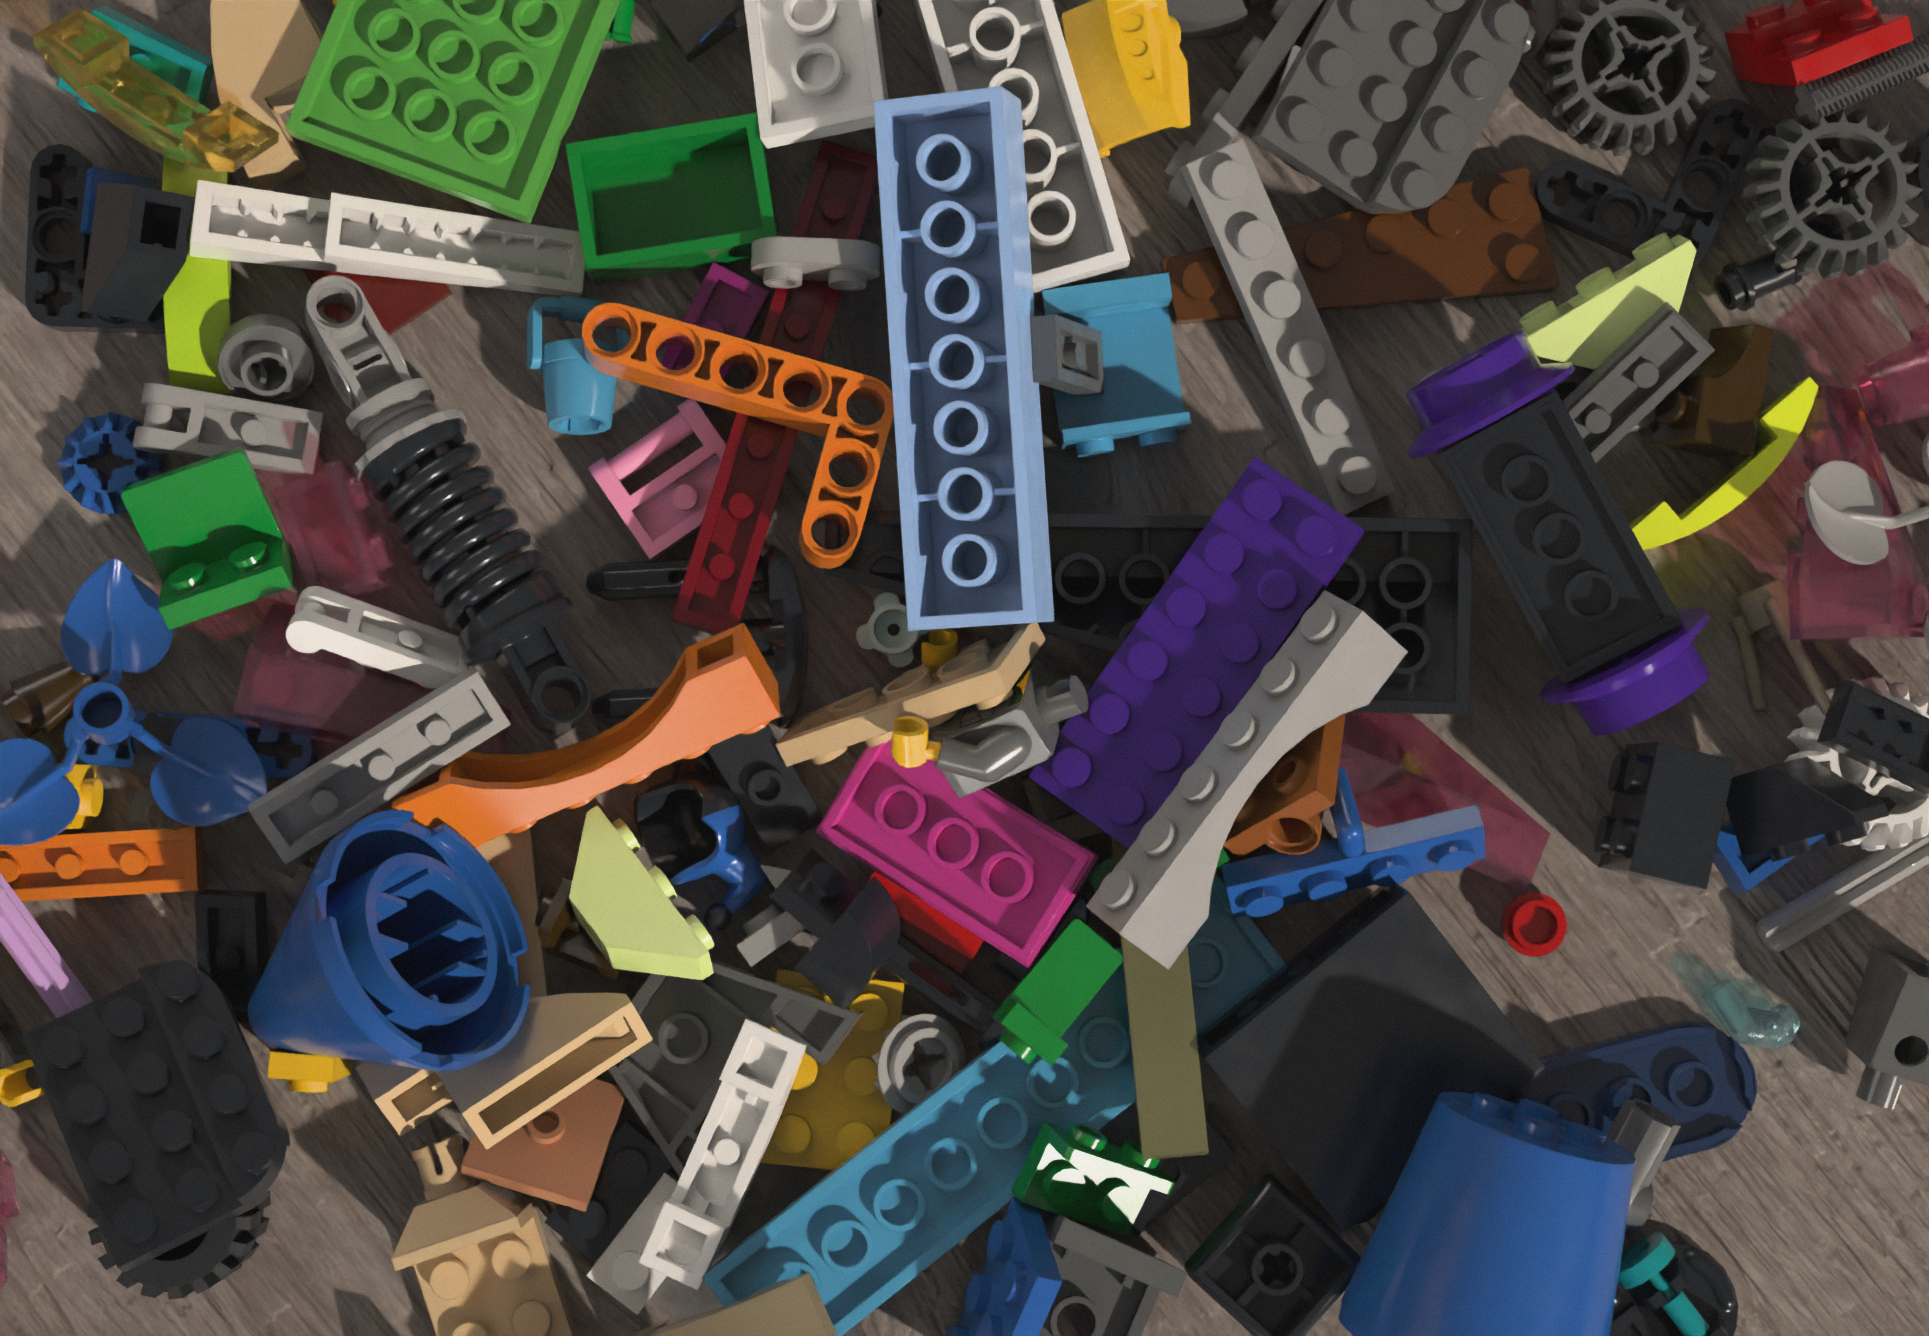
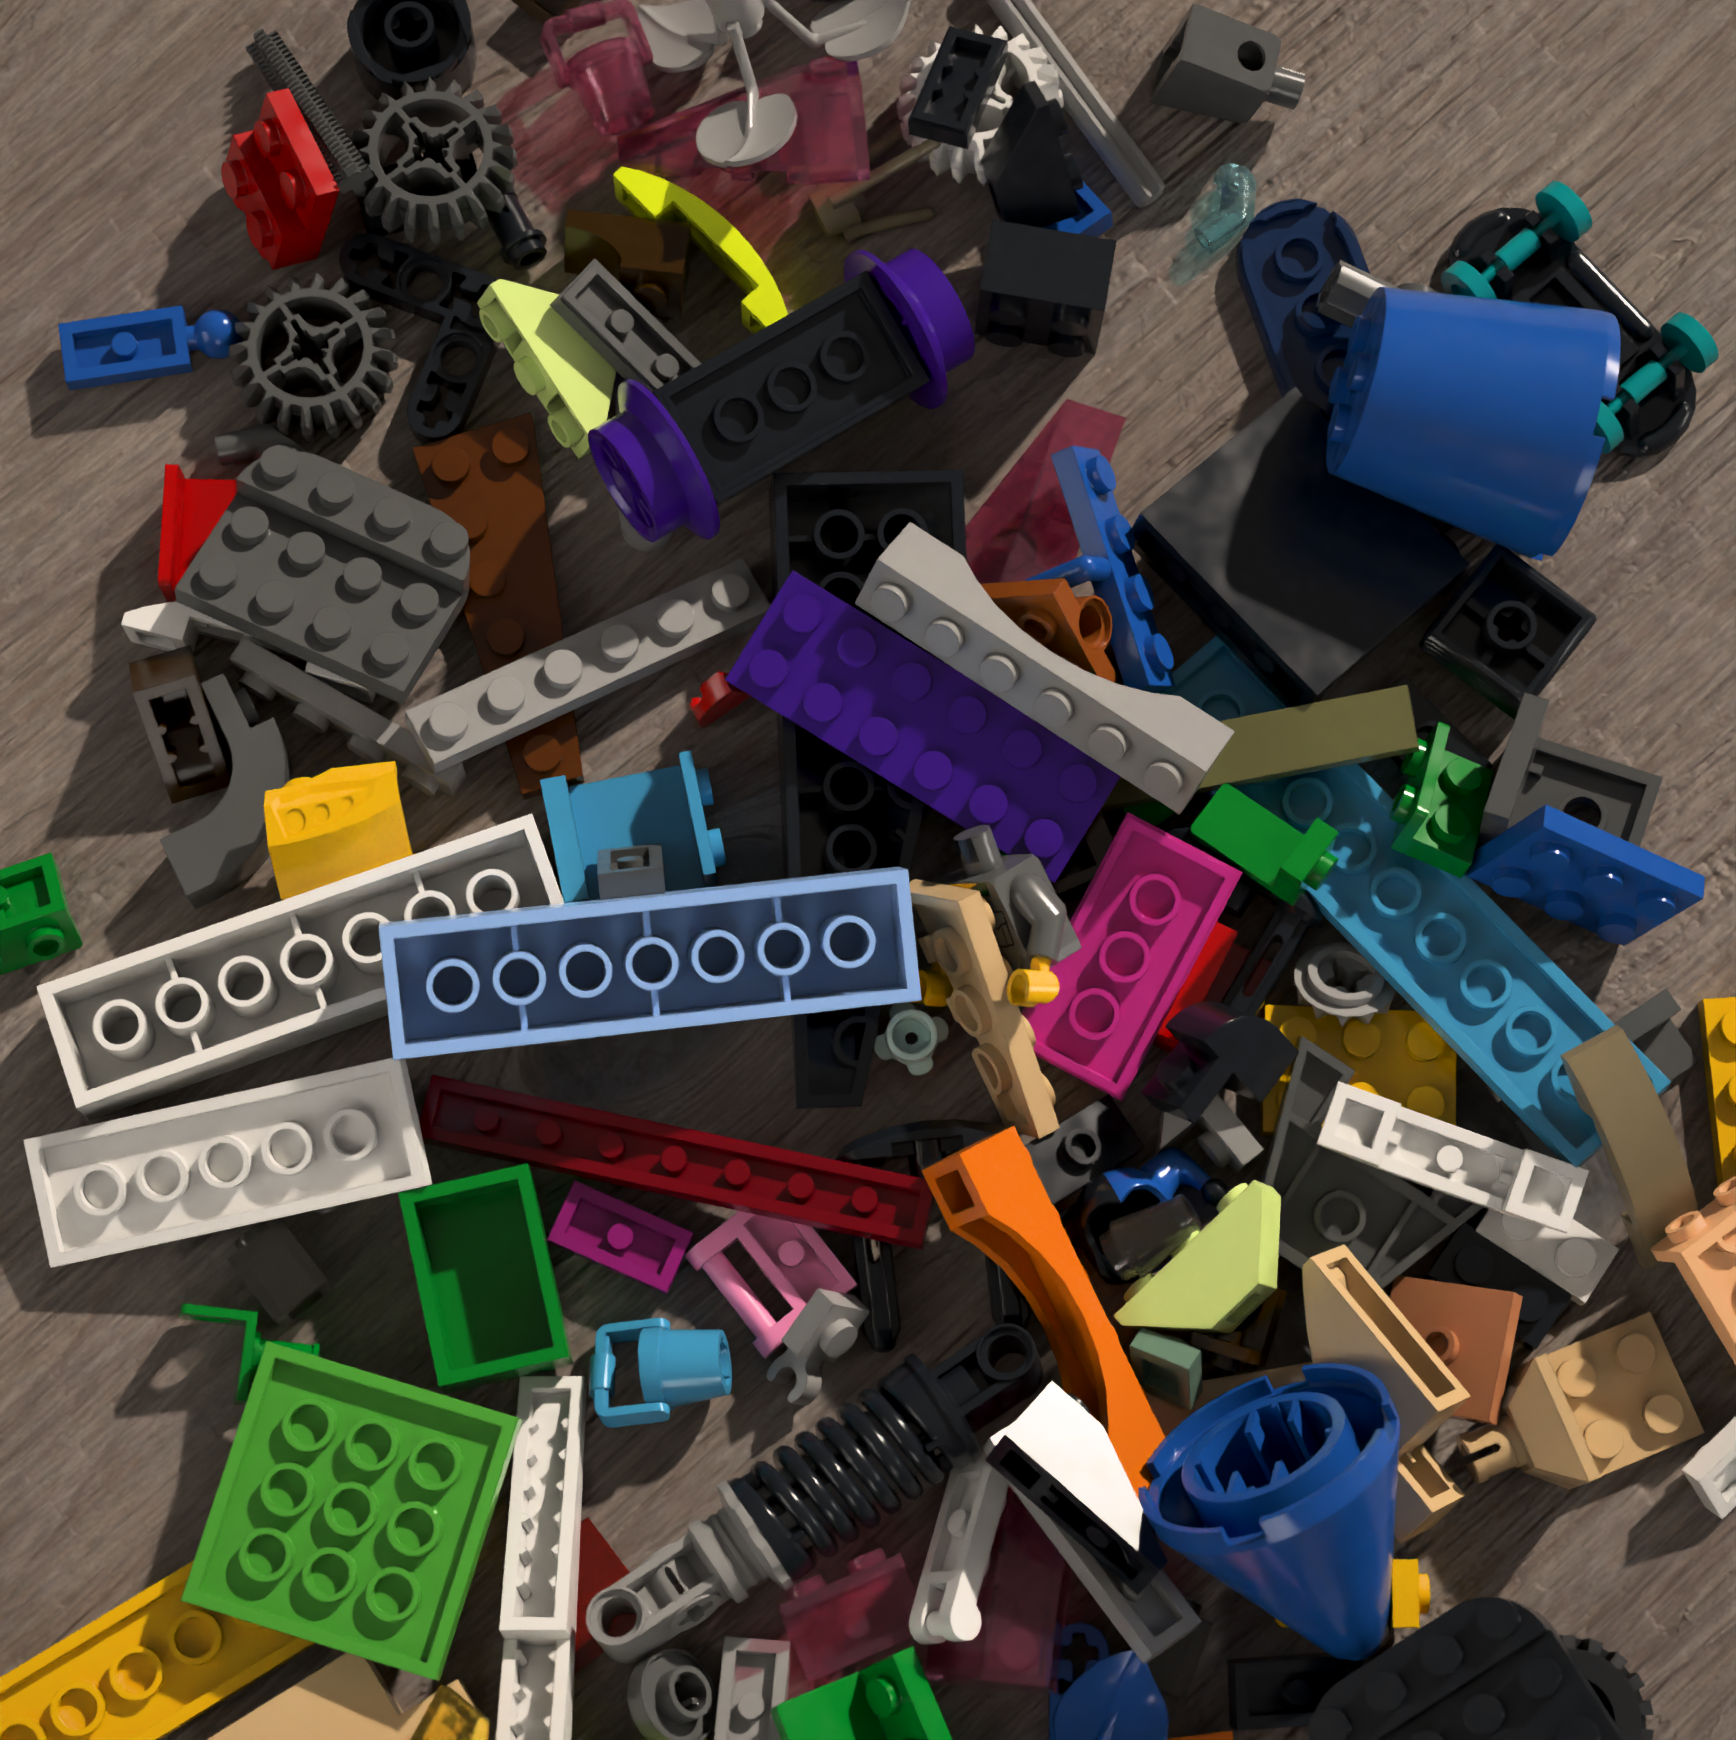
camera: 95 degrees left, 10 degrees down
orange beam [582,302,894,569] -> none
light grey plate [751,236,880,291] -> none
red plate [1501,893,1567,957] -> none
none -> red tile [689,671,751,728]
none -> light grey plate [766,1288,871,1406]
none -> slope [985,1381,1168,1595]
none -> clear smoke cone [1099,1194,1202,1281]
none -> sand green plate [1130,1327,1203,1410]

